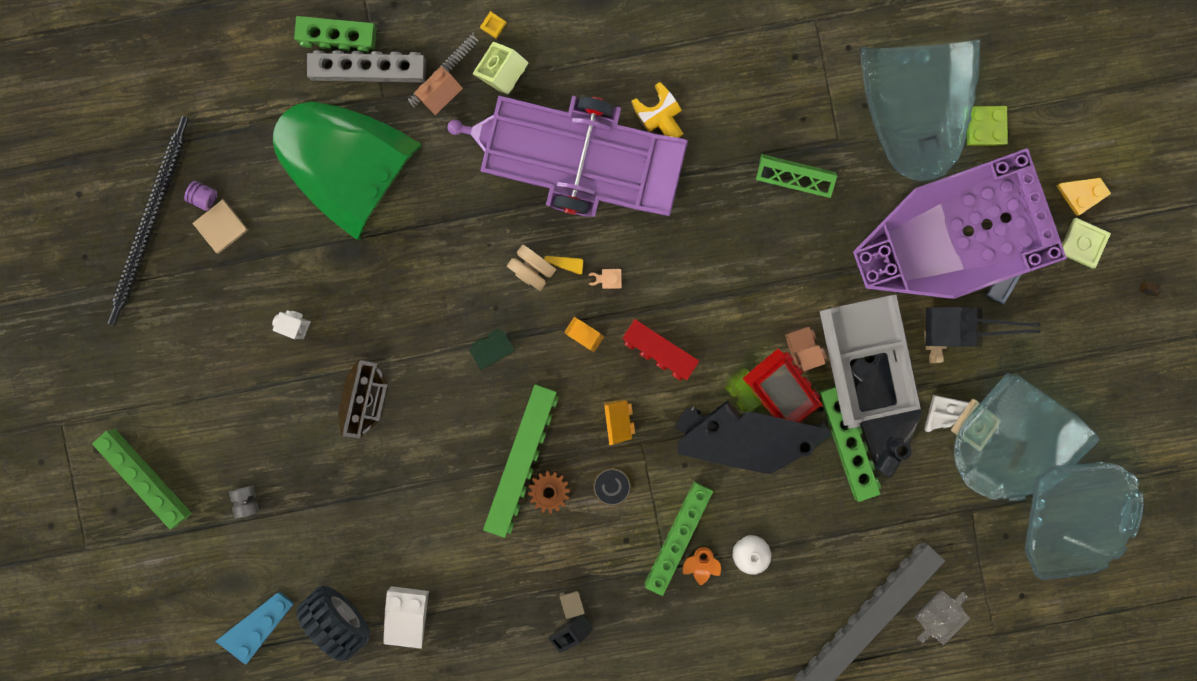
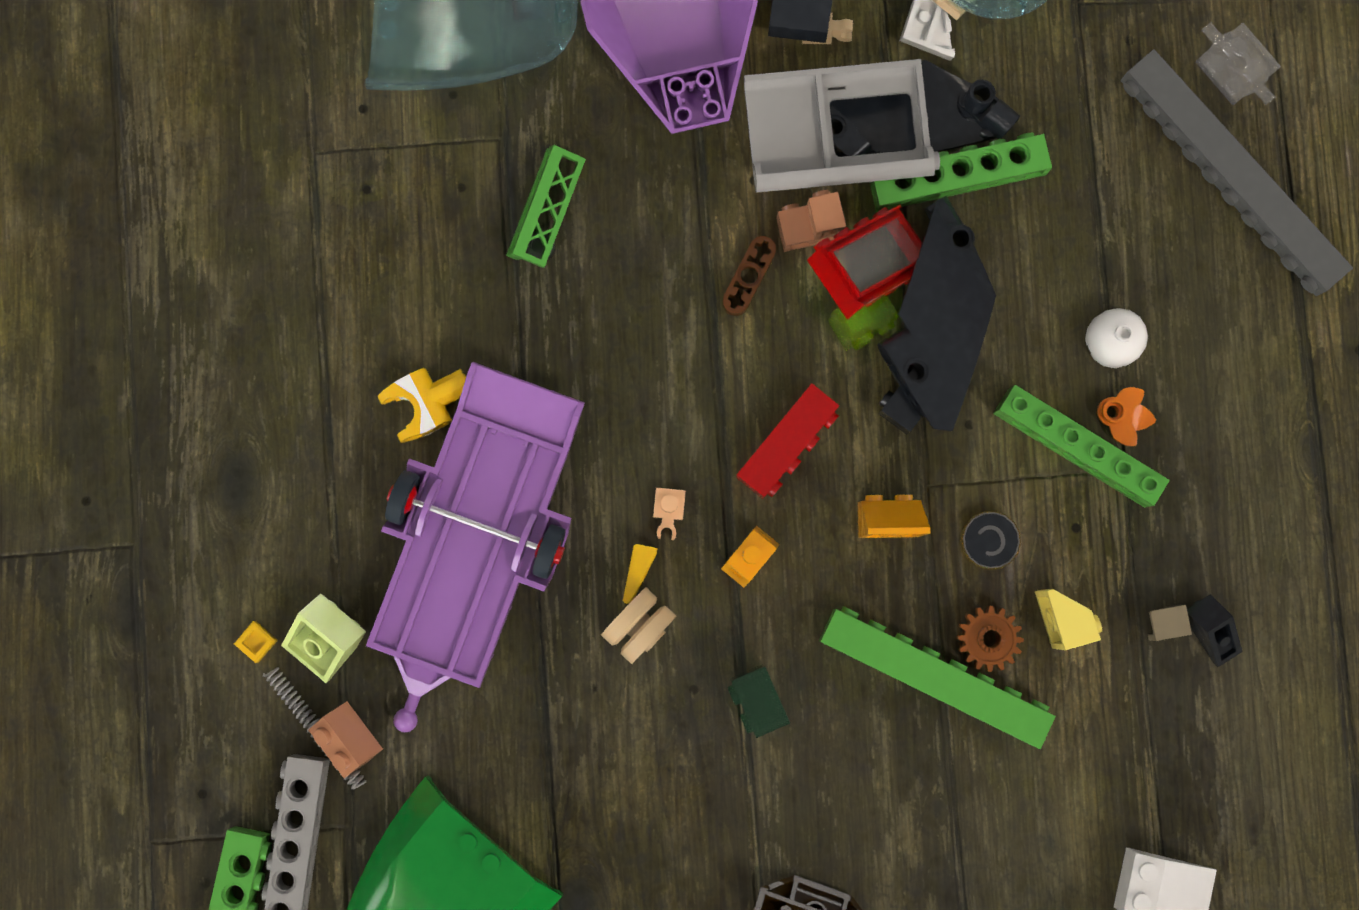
camera: 80 degrees left, 5 degrees down
none -> reddish brown beam [723,236,776,316]
none -> light yellow slope [1035,589,1102,650]

